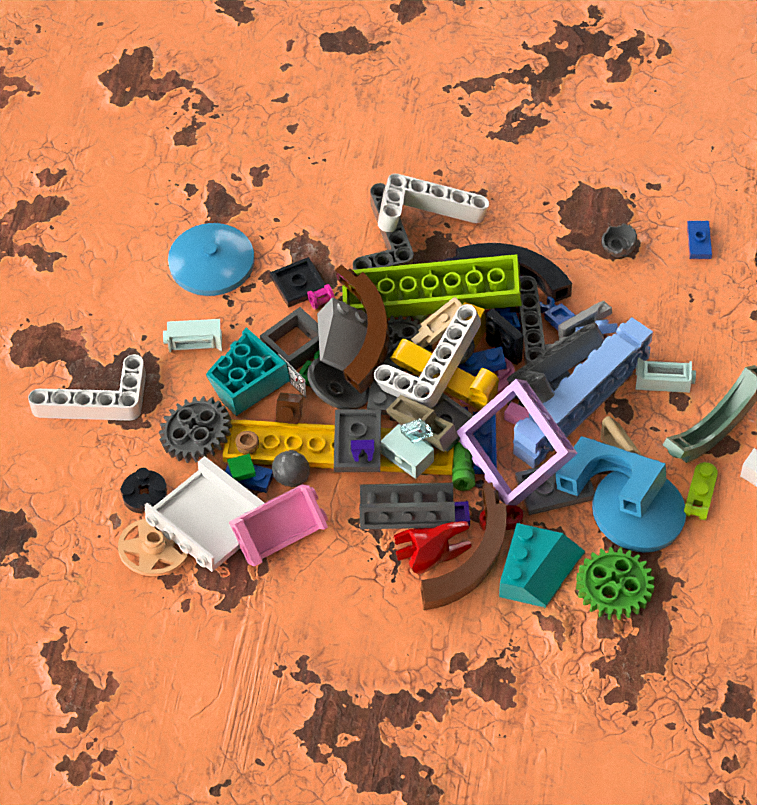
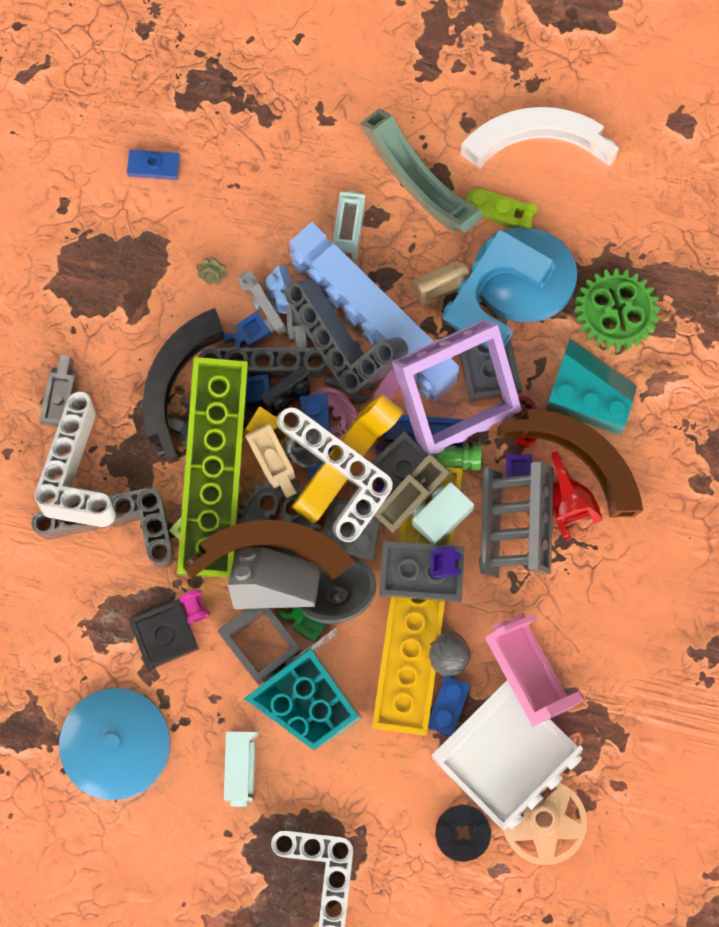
camera: 85 degrees left, 20 degrees up
dark grey gear [159,396,233,463] -> none
green tile [227,454,256,481] -> none
medium nougat tile [236,431,259,454] -> none
reddish brown brick [275,393,303,424] -> none
clear light blue tile [400,418,433,443] -> none
dark grey hair [601,223,637,257] -> none
none -> hinge [39,354,76,427]
none -> olive plant [196,258,227,284]

